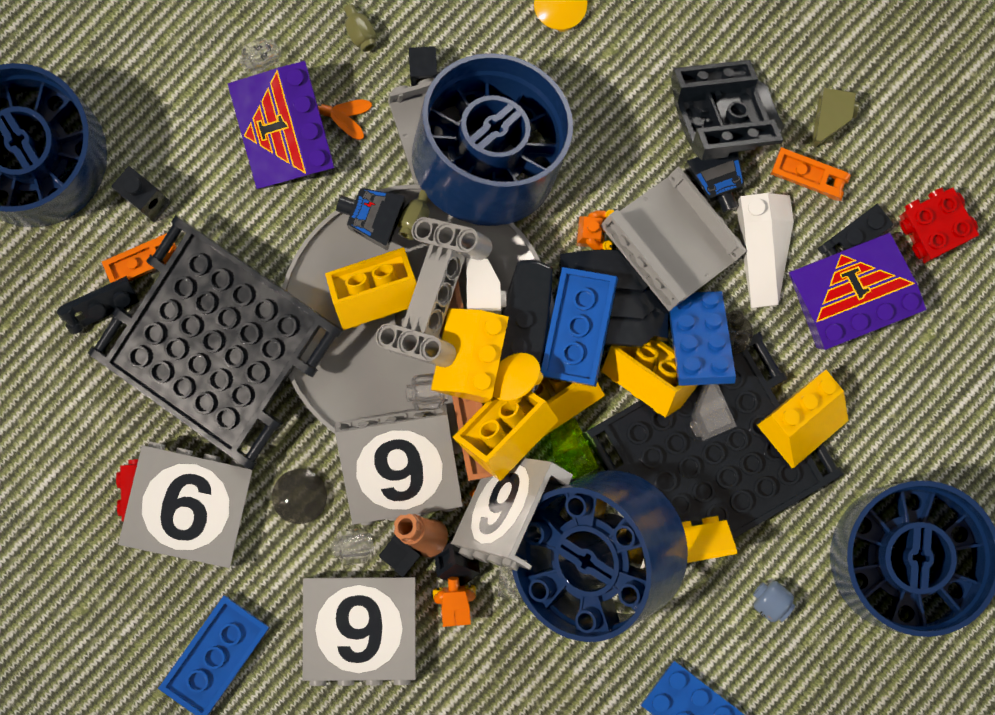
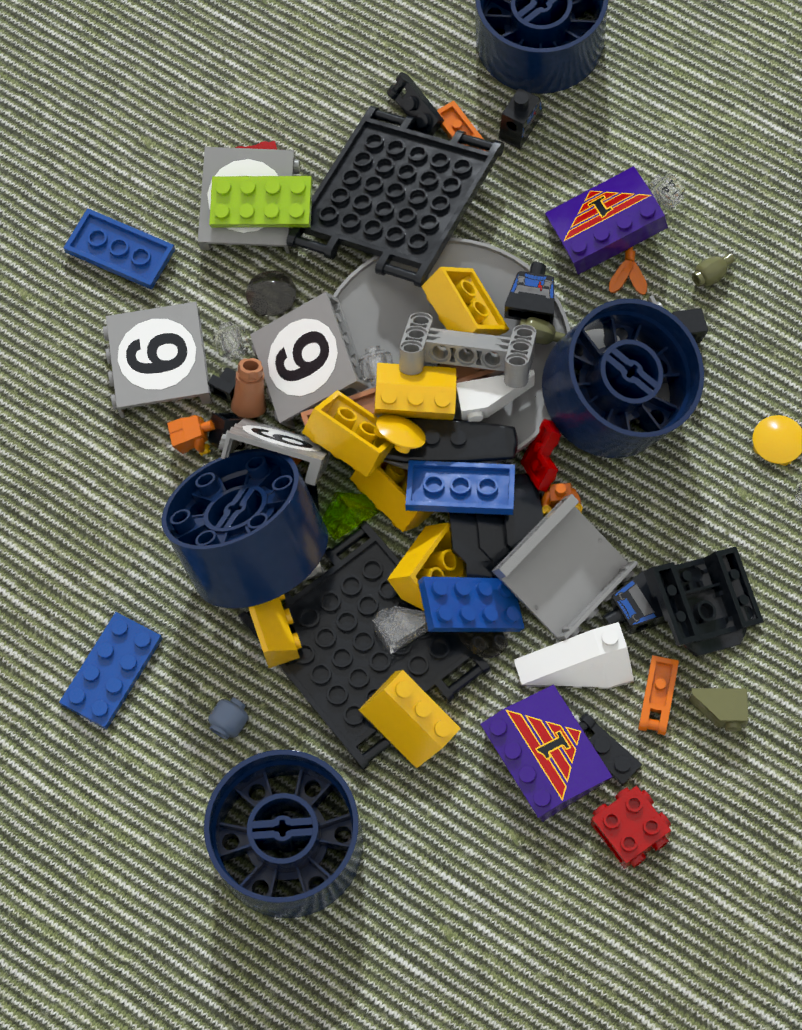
camera: 90 degrees right, 15 degrees down
none -> lime plate [209,176,313,228]
none -> red plate [520,419,561,492]

